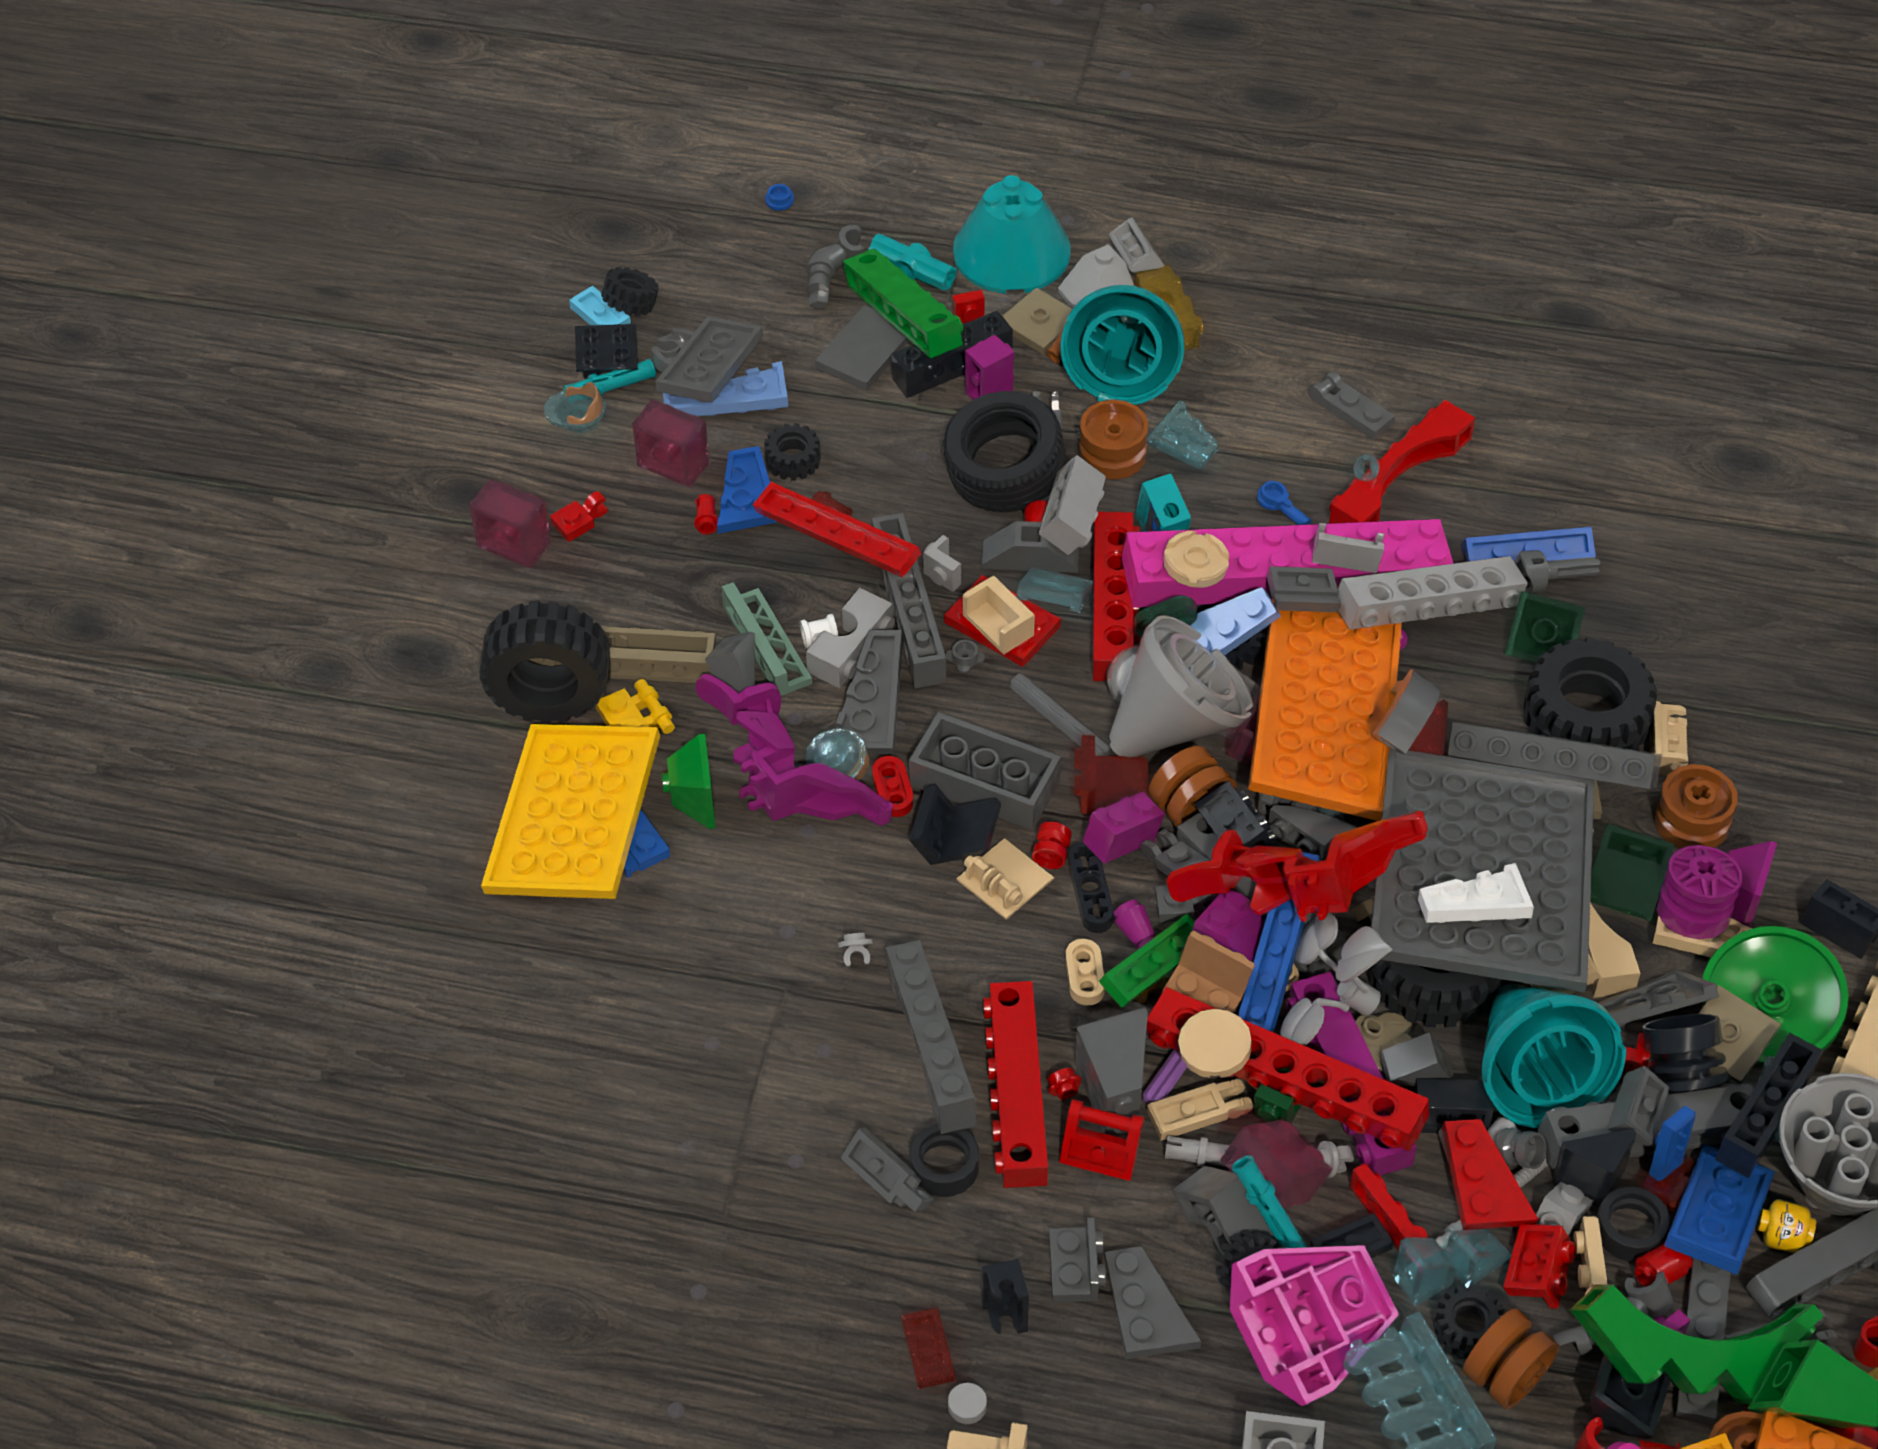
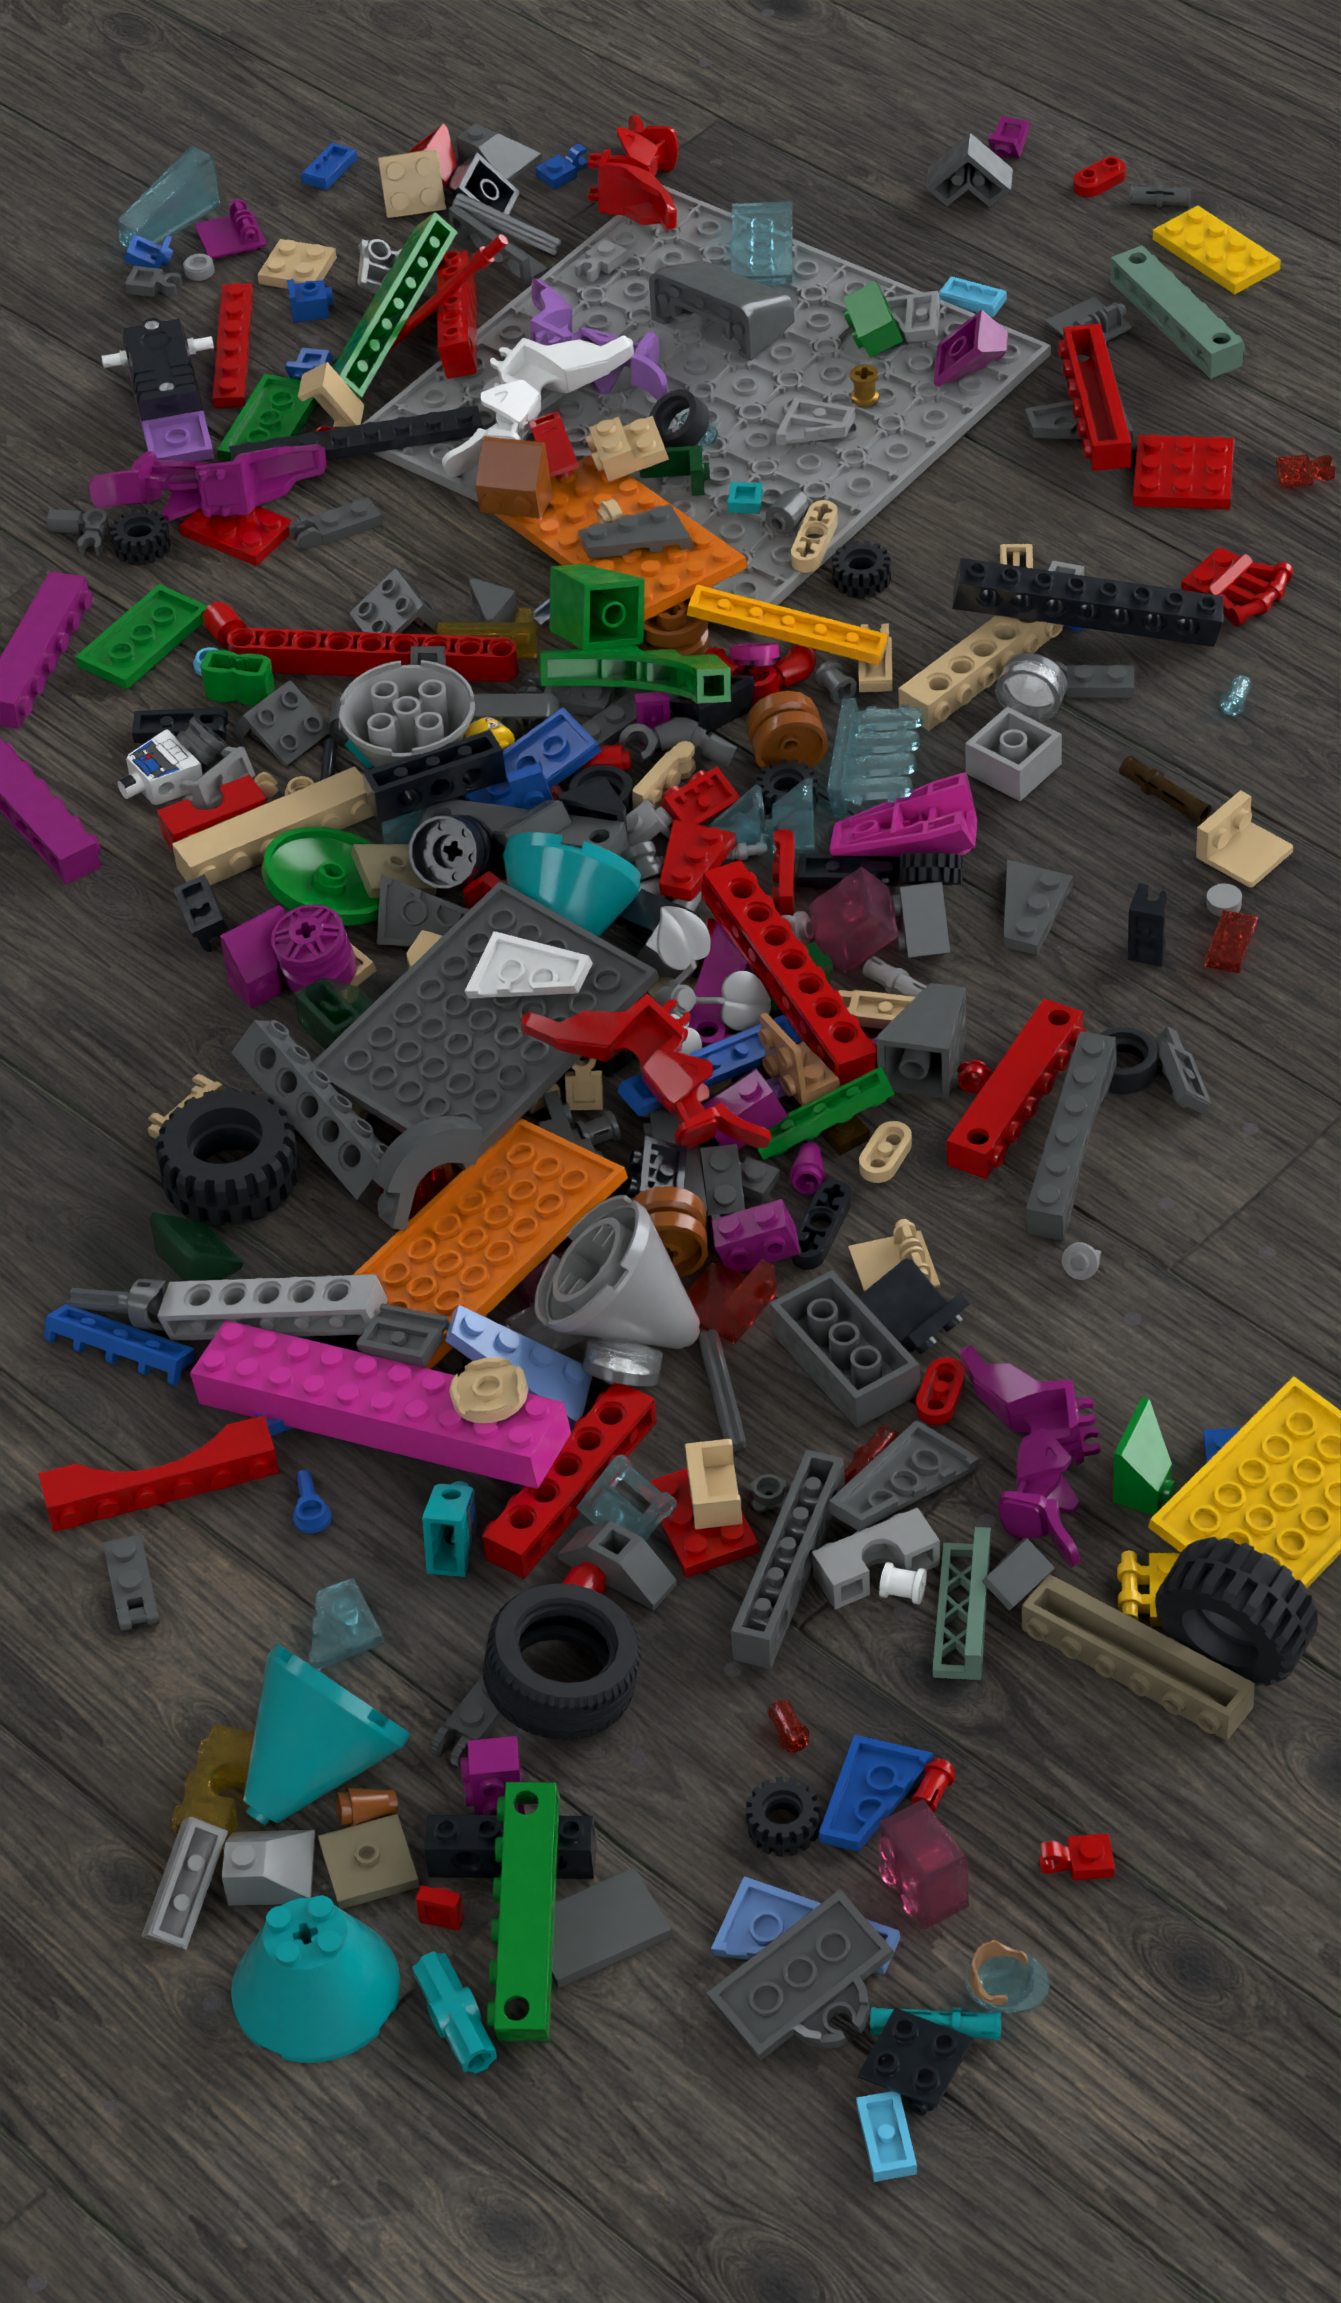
camera: 145 degrees left, 5 degrees down
clear pink brick [469,479,551,569] -> none
black tyre [601,267,659,316] -> none
red plate [753,482,921,578] -> none
blue plate [765,184,794,211] -> none
clear light blue piece [806,729,869,781] -> none
dark grey piece [807,225,865,308] -> none
light grey bracket [923,535,961,592] -> none
red wheel [1032,822,1072,870] -> none
light grey brick [1038,455,1106,555] -> none
dark grey bracket [1049,1218,1106,1303] -> none
red plate [1059,1099,1144,1181] -> none
dark orange wheel [1079,399,1149,480] -> none
clear green plate [1134,595,1198,638] -> none
tan tile [1178,1009,1252,1078] -> none
teal pin [1232,1155,1307,1248] -> none
light grey hinge [1312,523,1384,573] -> none
clear light blue hinge [1354,454,1380,481] -> none
dark orange wheel [1655,764,1738,849] -> none
none -> clear red pin [844,1425,899,1485]

